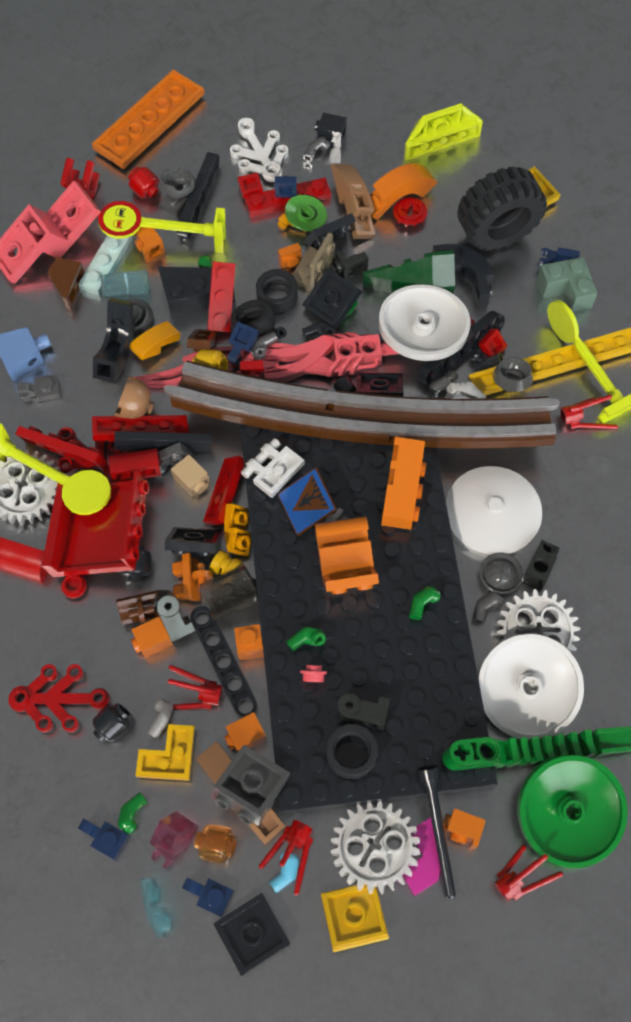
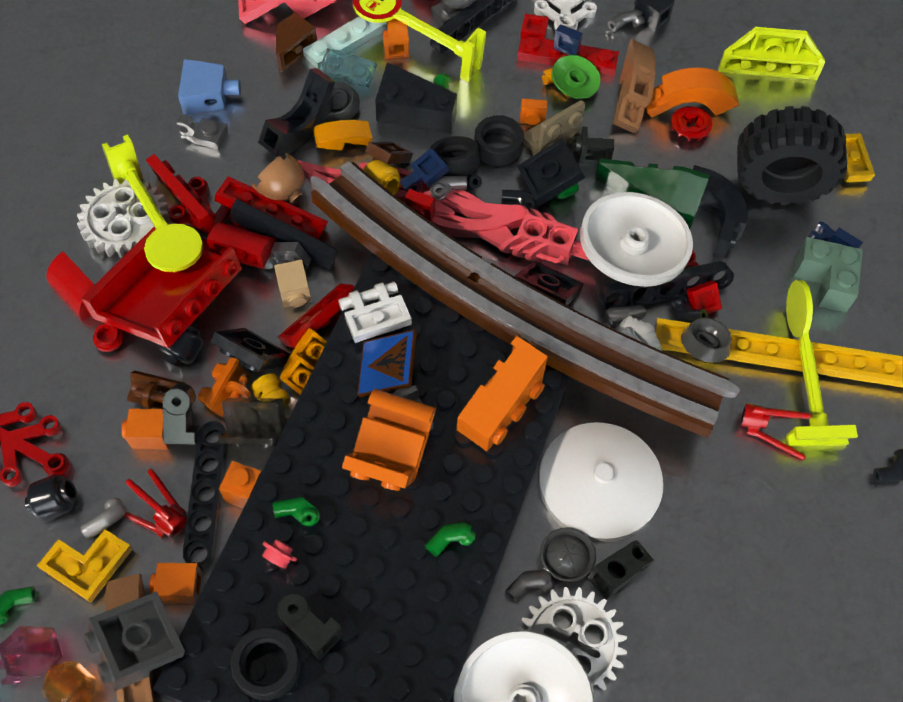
camera: 25 degrees right, 5 degrees down
red plate [207,261,235,332] -> none
black plate [305,213,356,248] -> none
black piece [333,376,356,392] -> none

